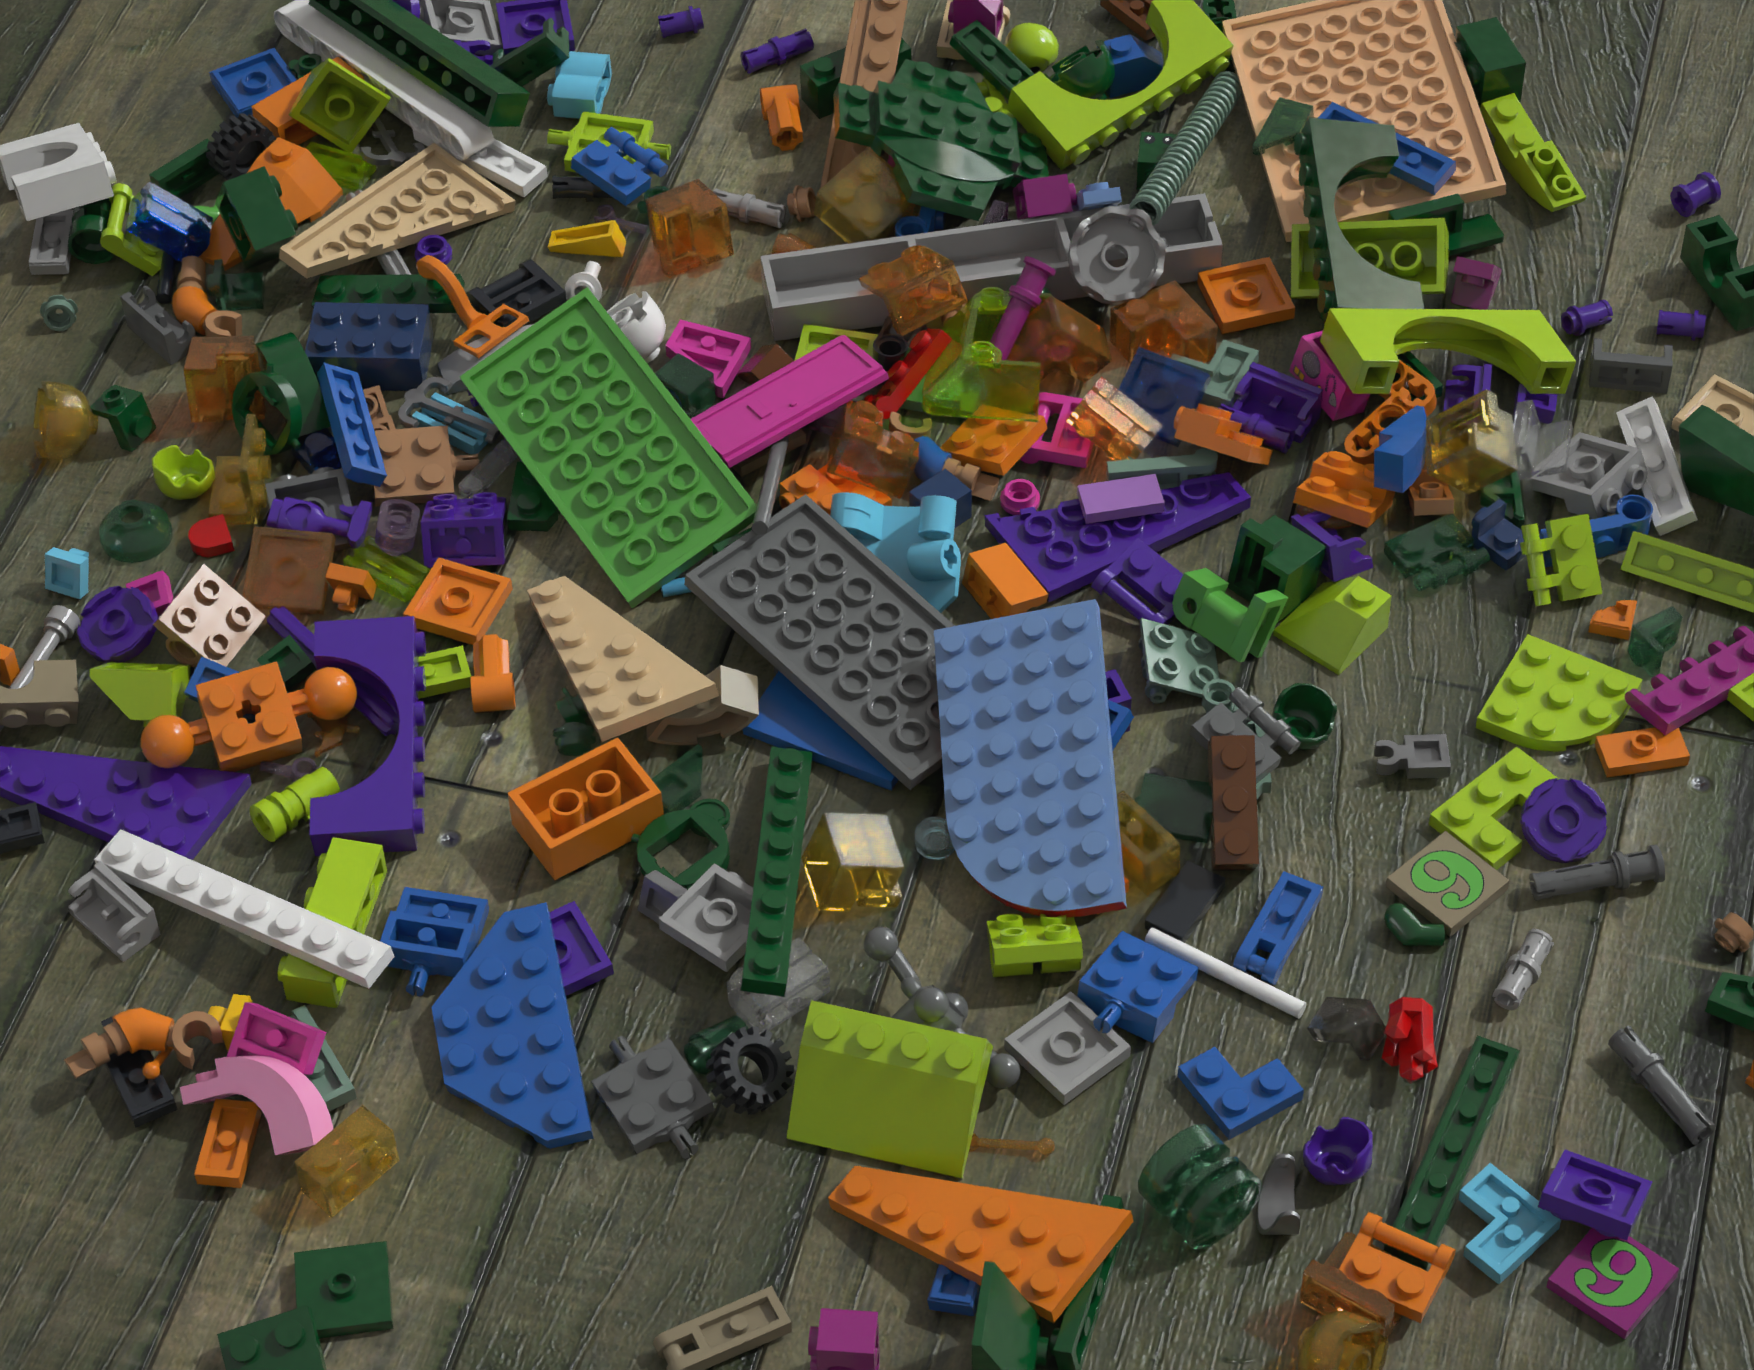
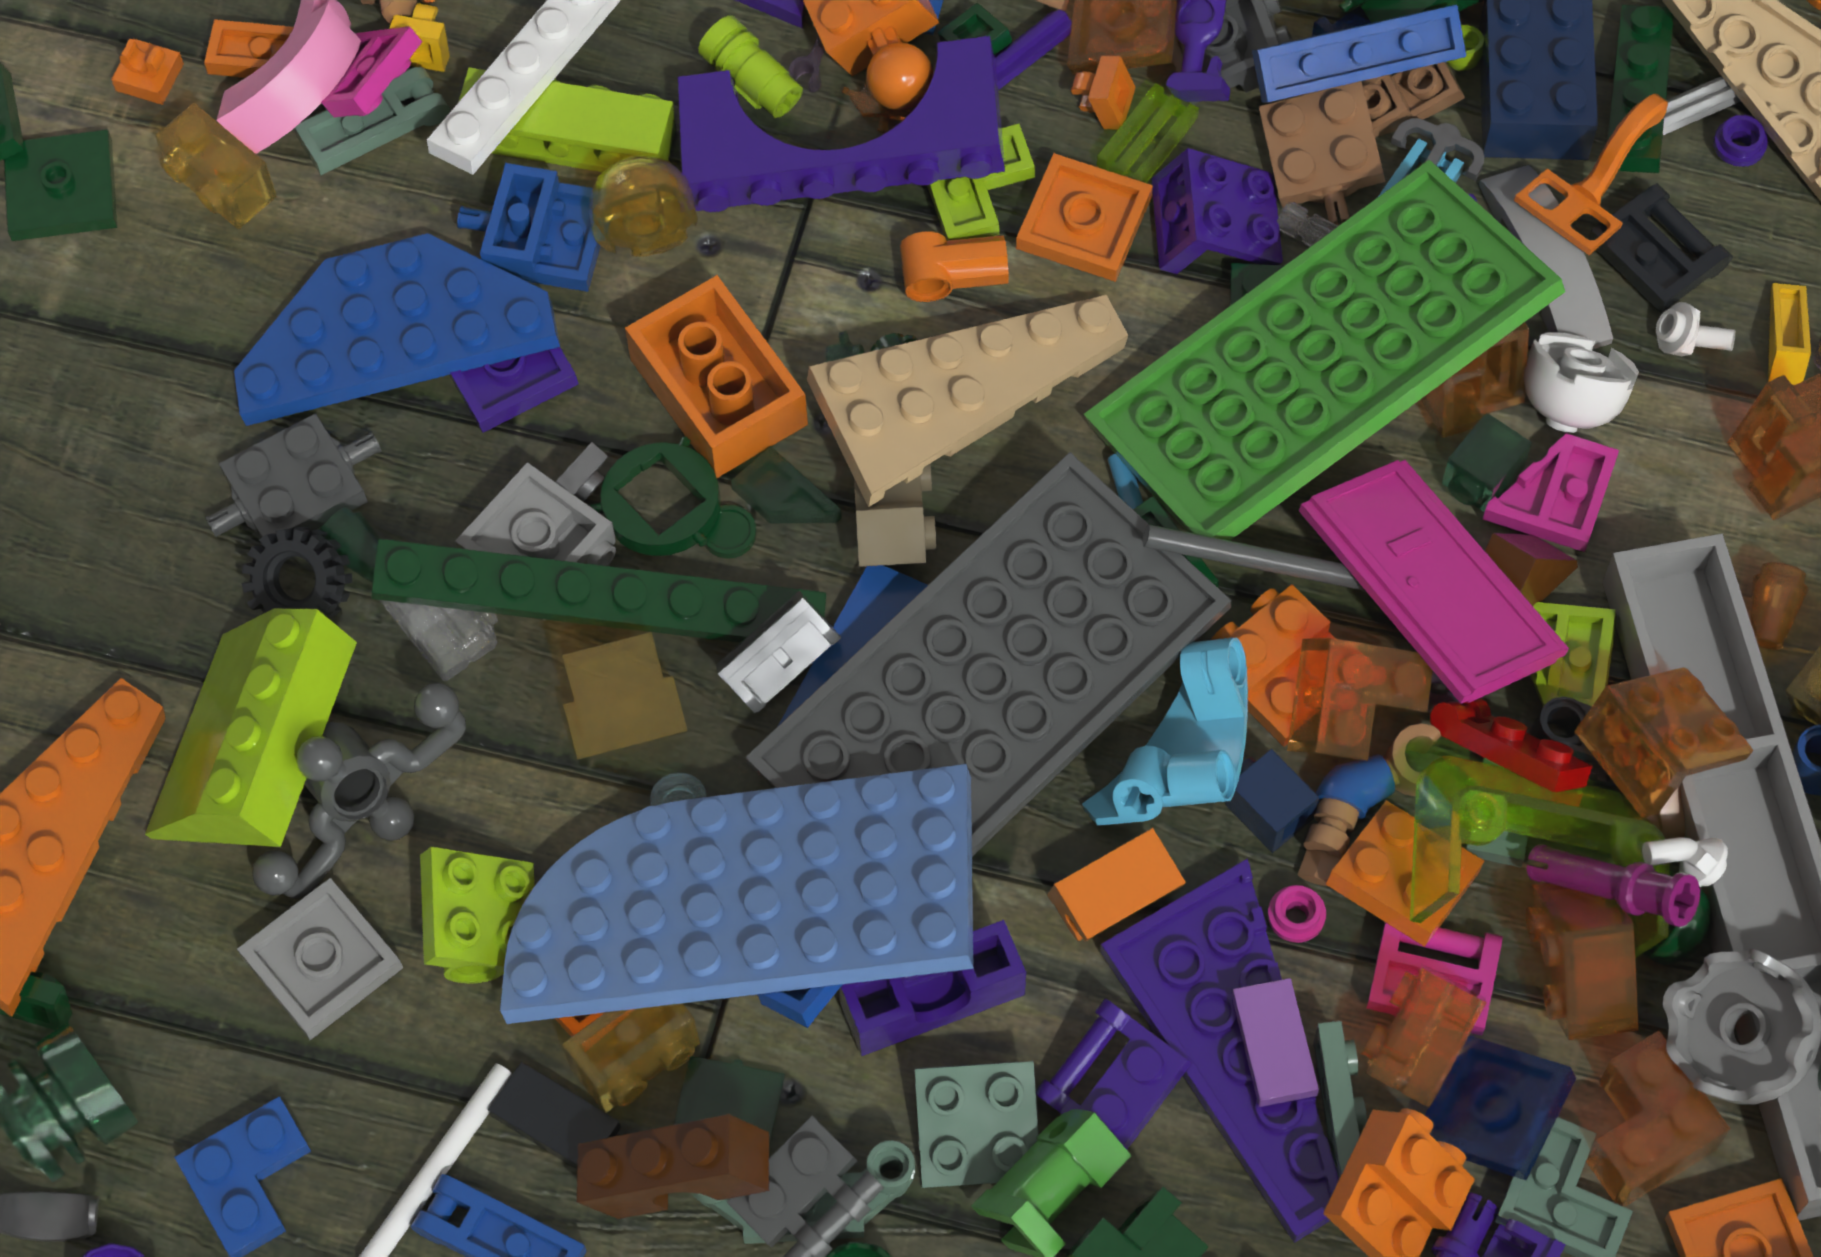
camera: 90 degrees right, 15 degrees up
clear purple plate [374,499,420,556] -> none
clear orange hinge [969,1133,1055,1155] -> none
blue plate [1077,931,1199,1043] -> none
none -> orange tile [111,38,184,105]
none -> clear yellow cylinder [589,155,698,257]
none -> hinge [716,590,841,713]
none -> white plate [1642,837,1728,887]

